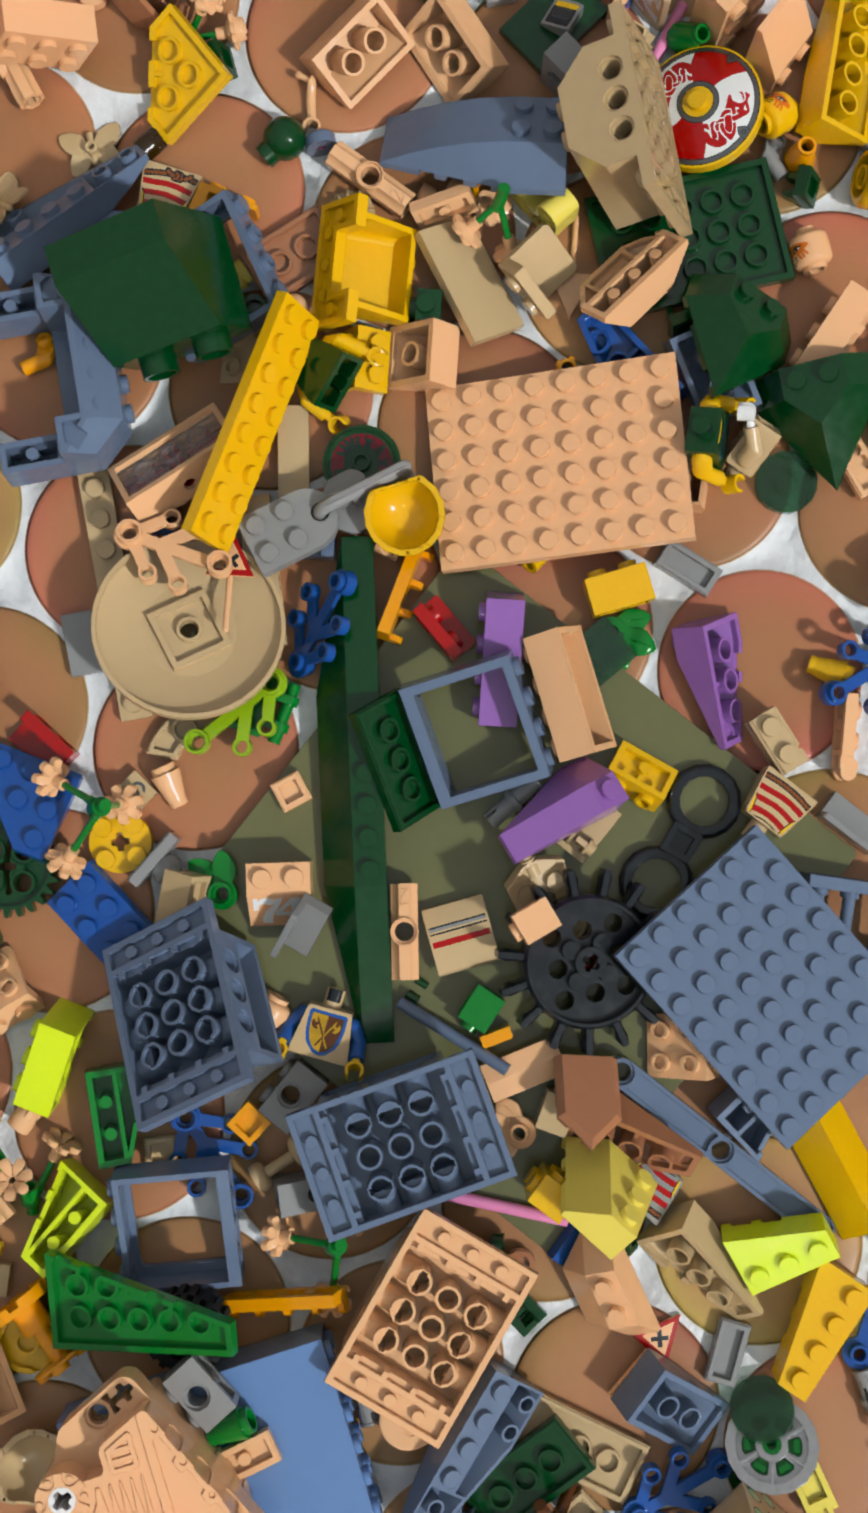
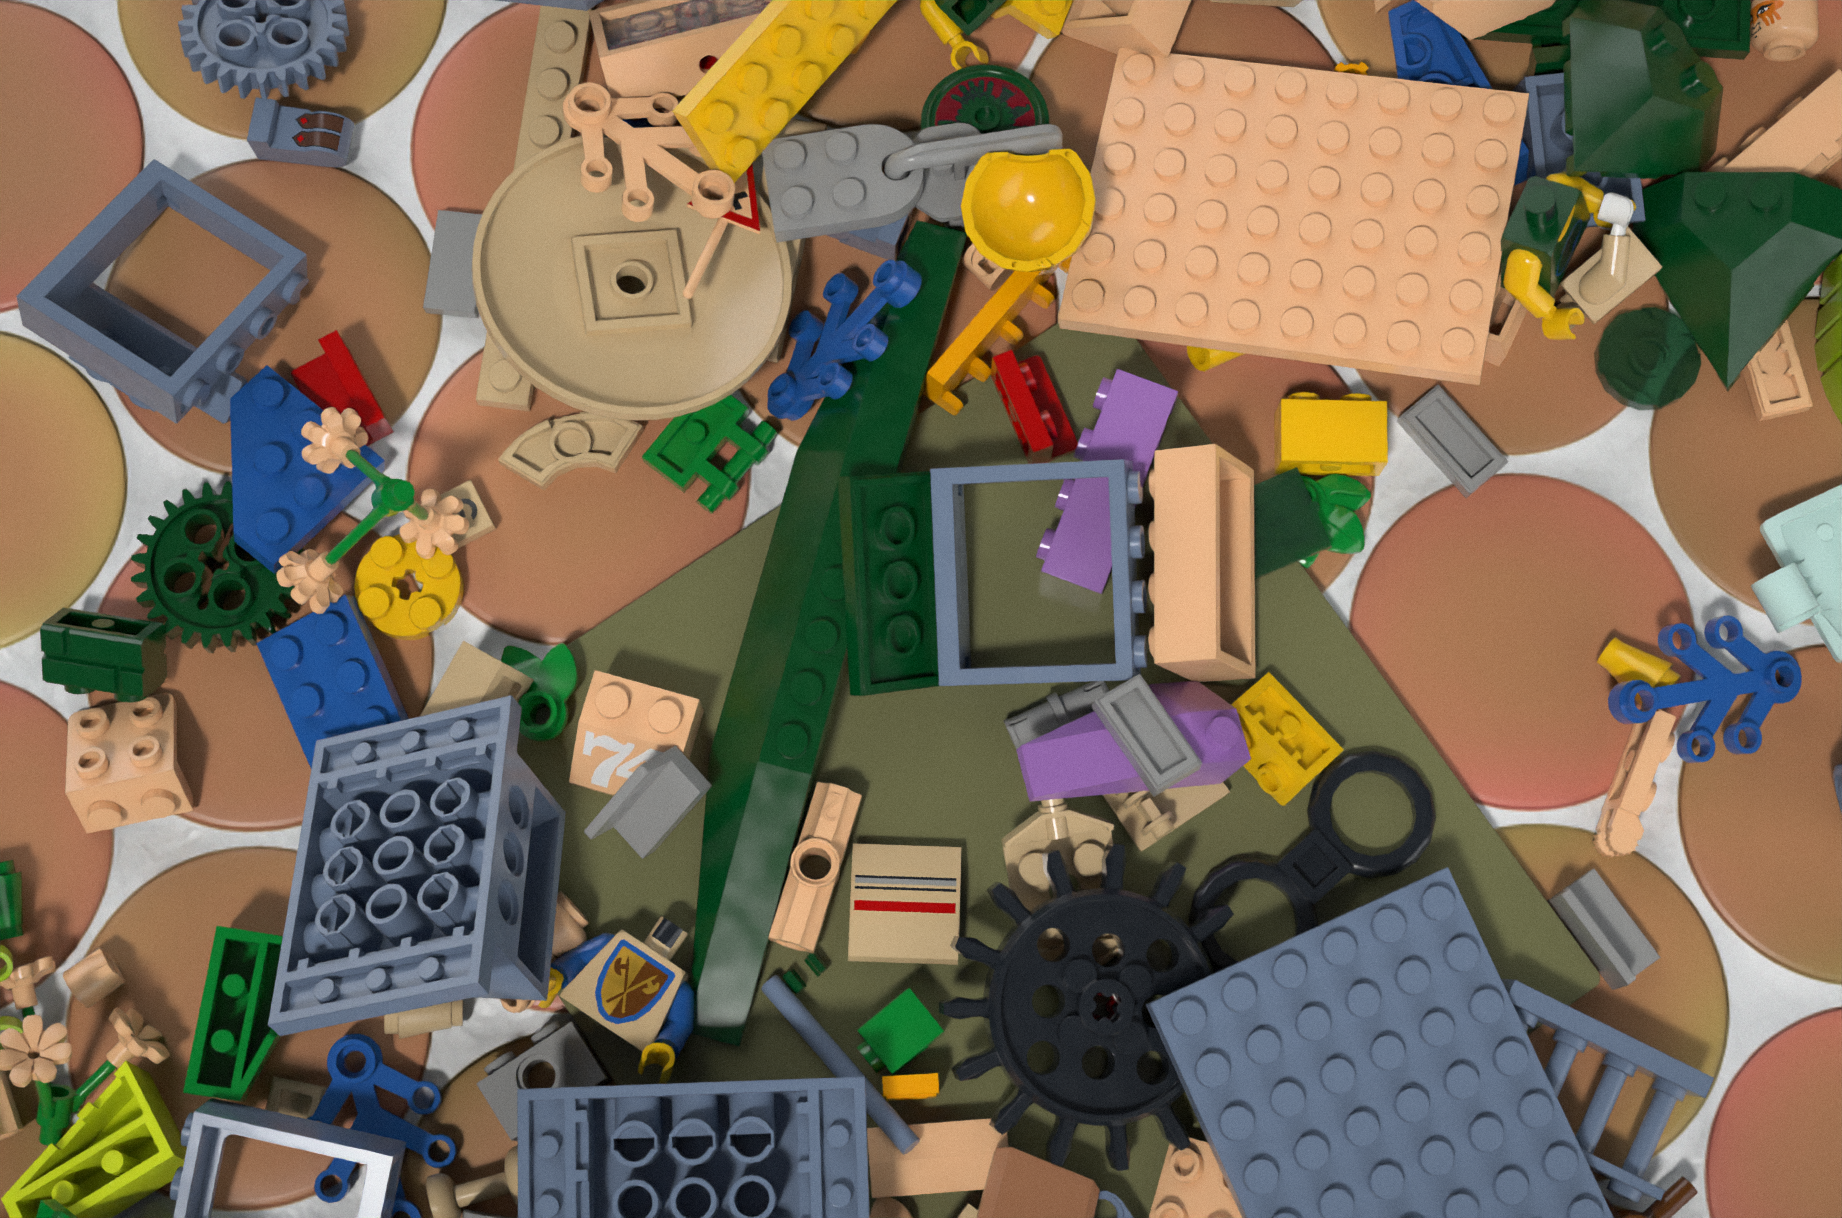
camera: 15 degrees right, 10 degrees down
neon yellow wedge [12,997,95,1118] -> none
light grey tile [128,832,183,888] -> none
light nougat cone [150,761,188,810] -> none
lime plant [183,668,288,757] -> none
light orange tile [226,1099,272,1147] -> none
light nougat tile [270,770,313,813] -> none
tan tile [277,405,310,499] -> none
light nougat brick [508,896,562,945] -> none
medium lavender wedge [671,612,742,750] -> none
tan torso [740,765,818,838] -> none
tan brick [743,706,809,776] -> none
none -> light grey tile [1092,674,1202,797]

